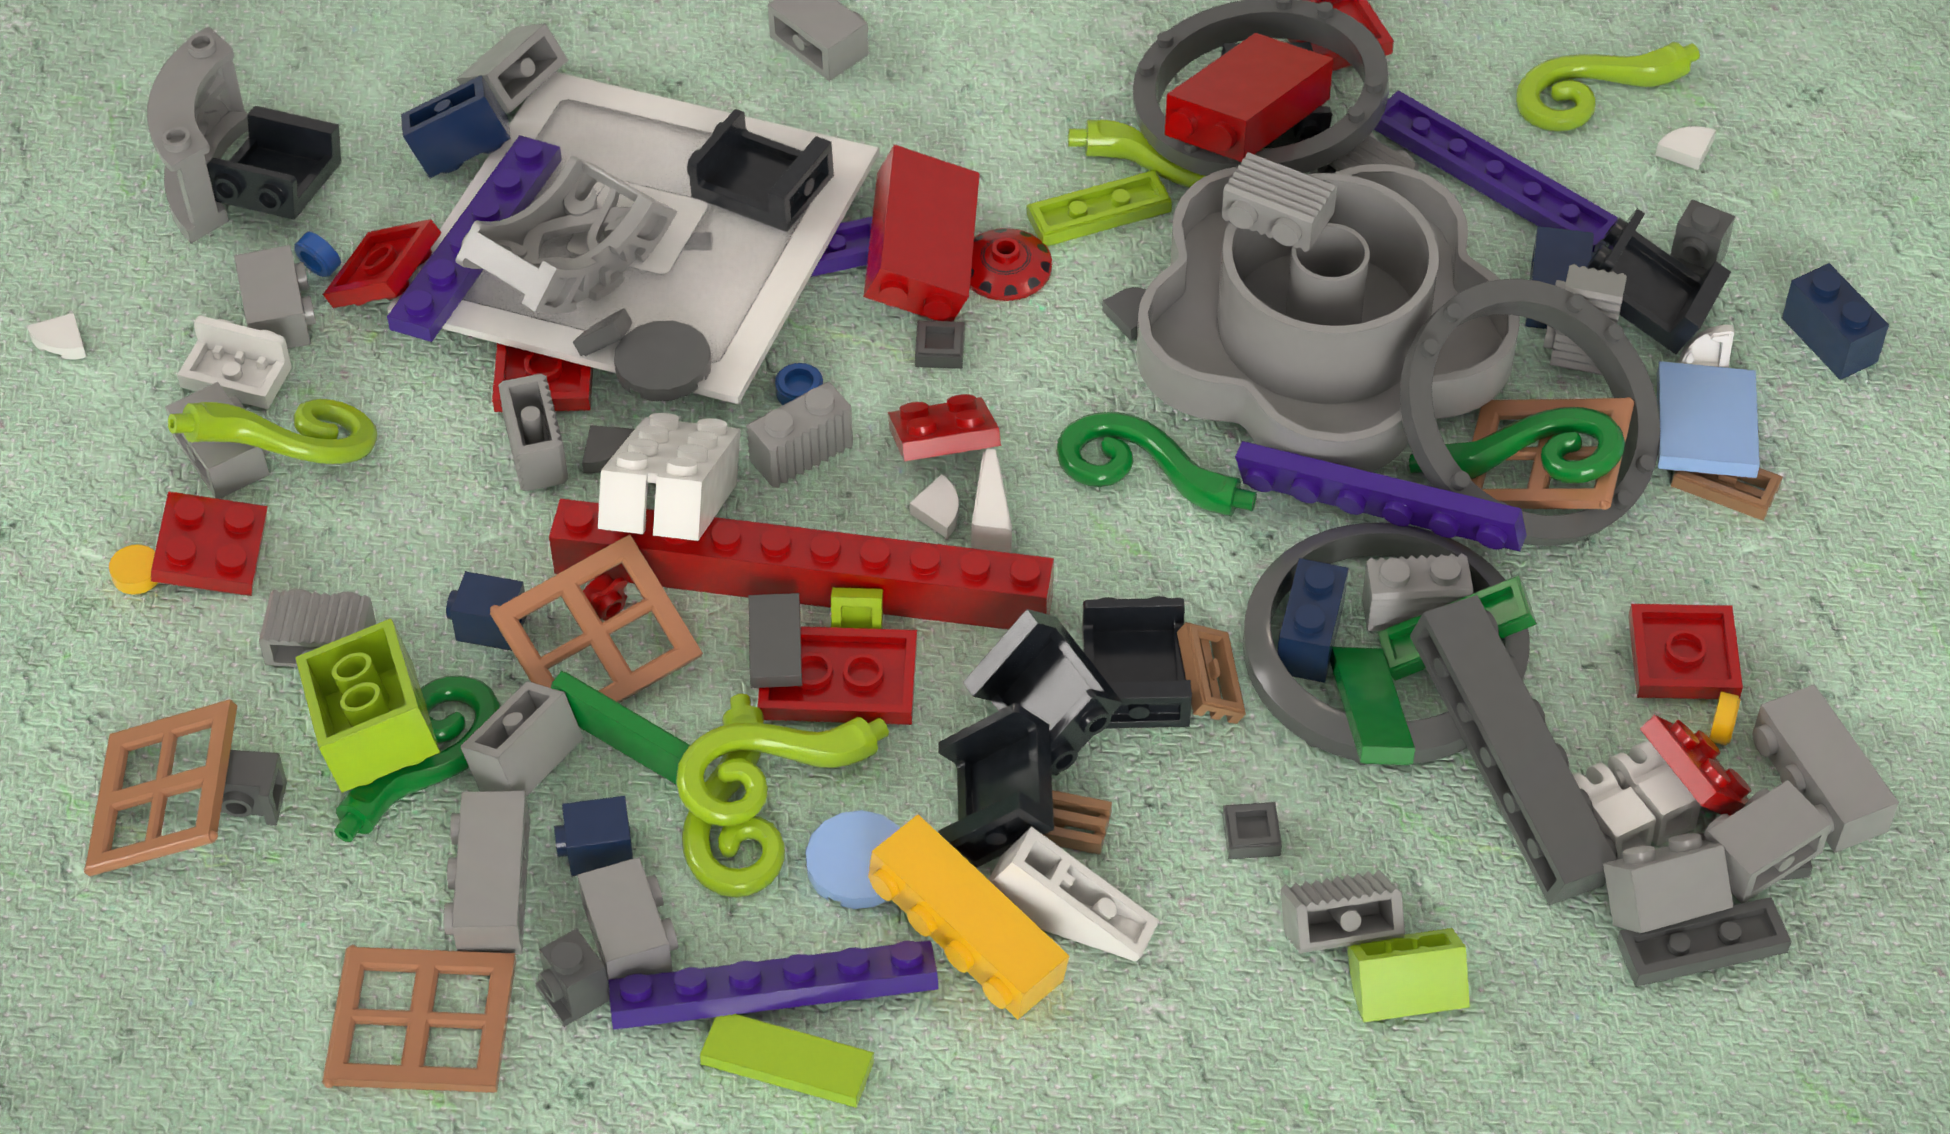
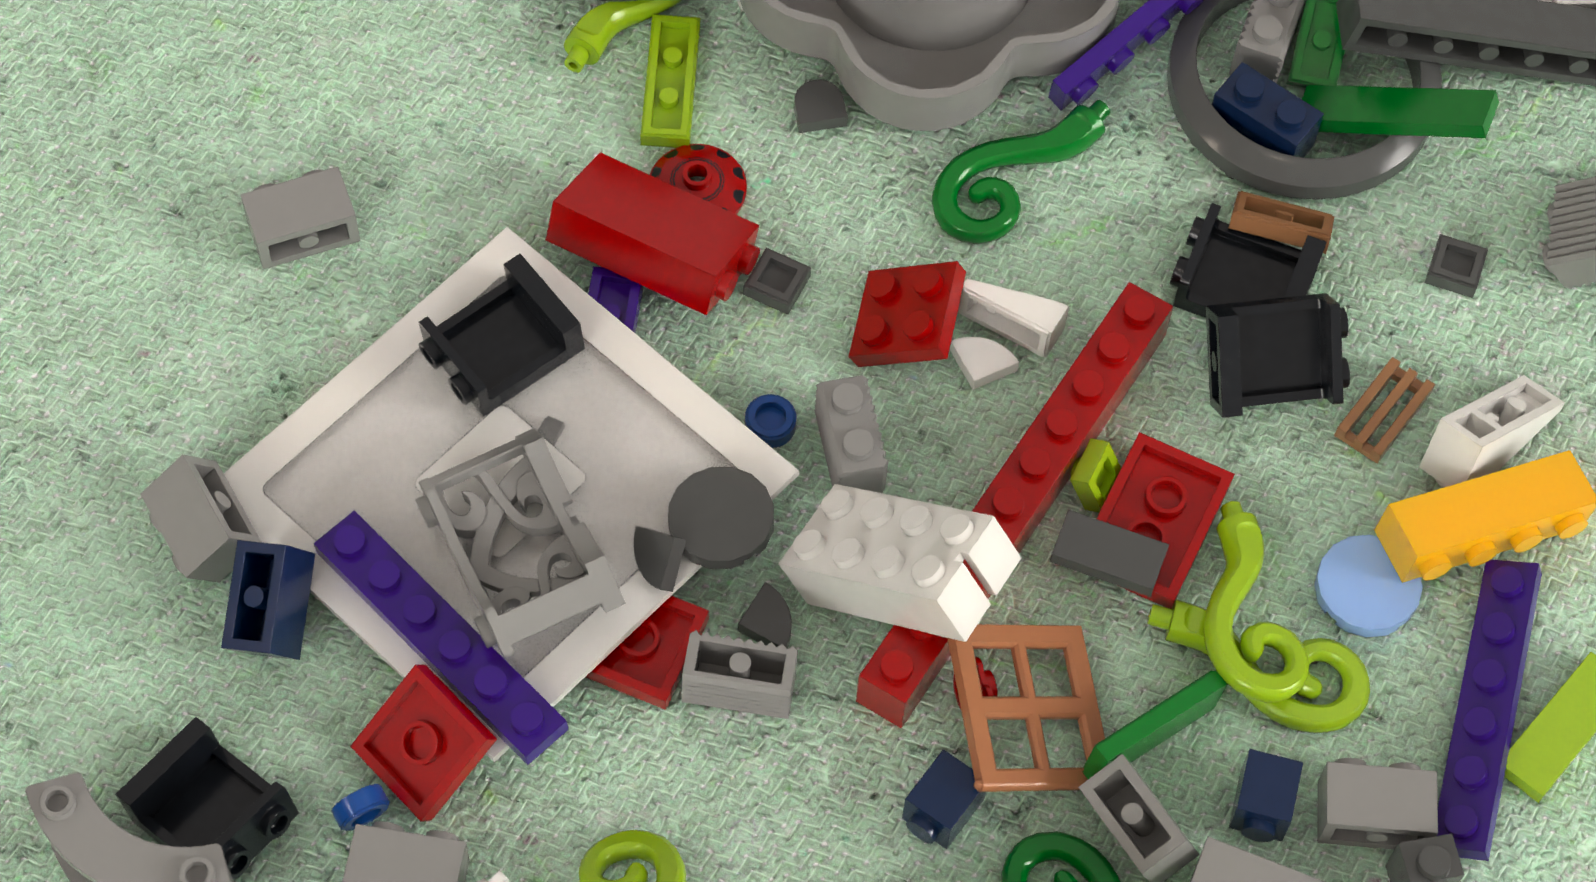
camera: 70 degrees left, 10 degrees up
black panel [938,704,1054,868] -> none

